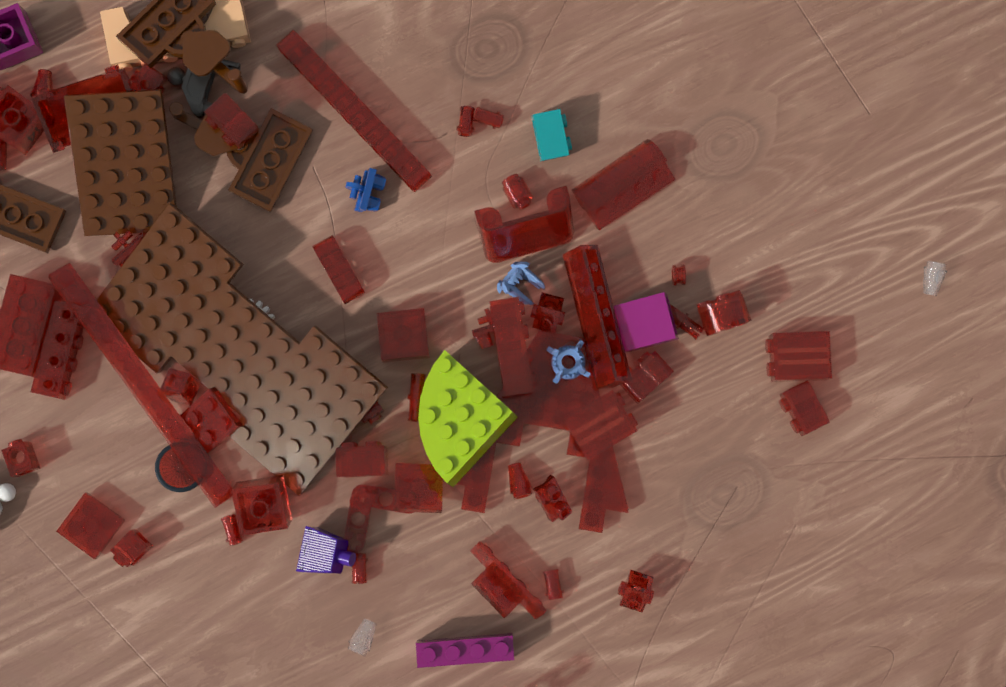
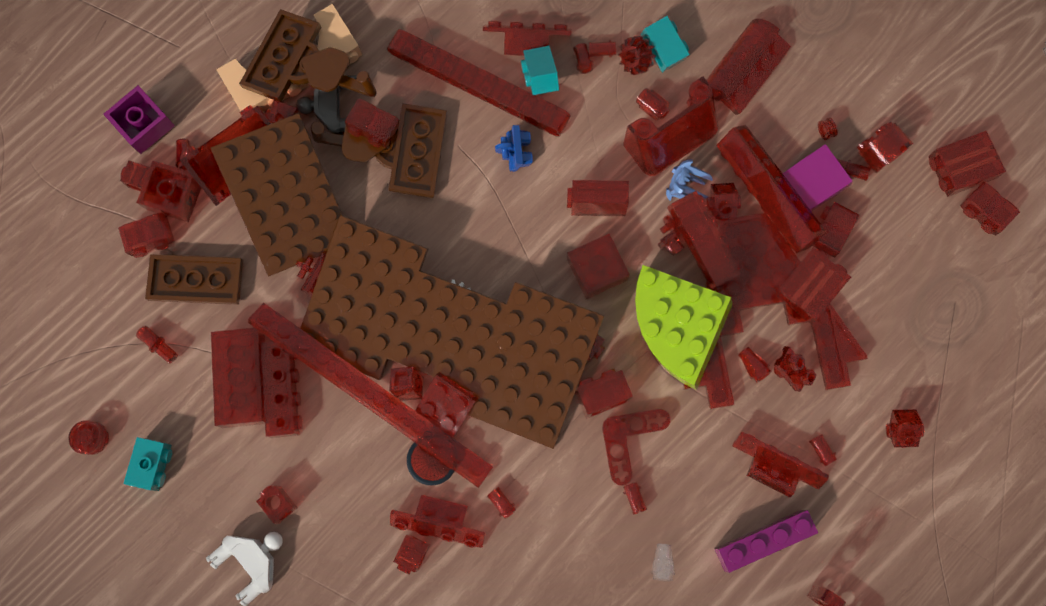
camera: 10 degrees left, 5 degrees down
clear red plate [56,492,125,559] -> none
clear red brick [231,475,292,536] -> none
dark purple torso [296,526,356,574] -> none
clear red beam [312,235,365,304] -> none
clear red plate [394,463,443,513] -> none
clear red pin [407,373,426,422] -> none
medium blue piece [546,340,591,384] -> none
none -> clear red bracket [390,495,485,548]
none -> clear red bracket [483,21,572,56]
none -> teal brick [521,46,559,95]
none -> clear red brick [567,180,629,216]
none -> clear red gear [617,36,656,75]

